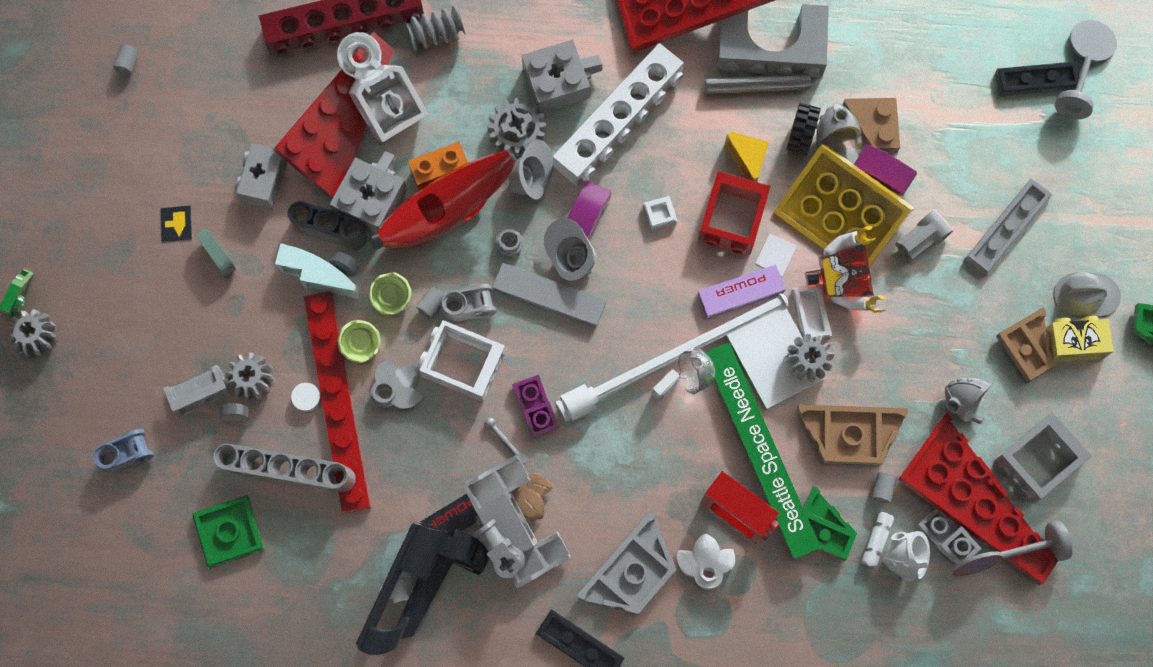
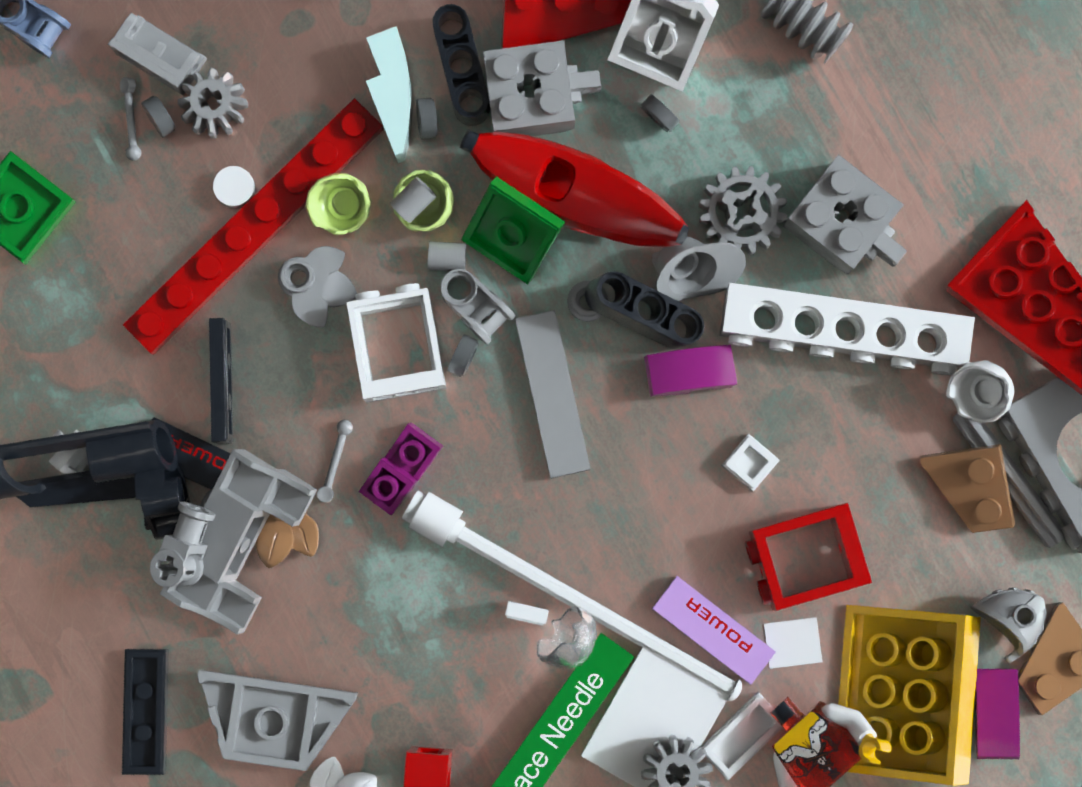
camera: 60 degrees right, 10 degrees up
light grey beam [213,444,356,492] -> none
orange hinge [408,141,468,191] -> none
light grey piece [544,218,596,281] -> none
yellow slope [725,132,769,182] -> none
black tyre [786,102,821,155] -> none
none -> light grey hinge [120,77,142,161]
none -> black tile [209,318,234,444]
none -> light grey hinge [390,177,436,223]
none -> dark grey tile [447,334,479,377]
none -> green tile [461,176,565,285]
none -> black beam [585,271,705,349]
none -> dark grey tile [641,94,680,132]
none -> medium nougat wing [920,444,1015,533]
none -> white hair [946,360,1014,423]

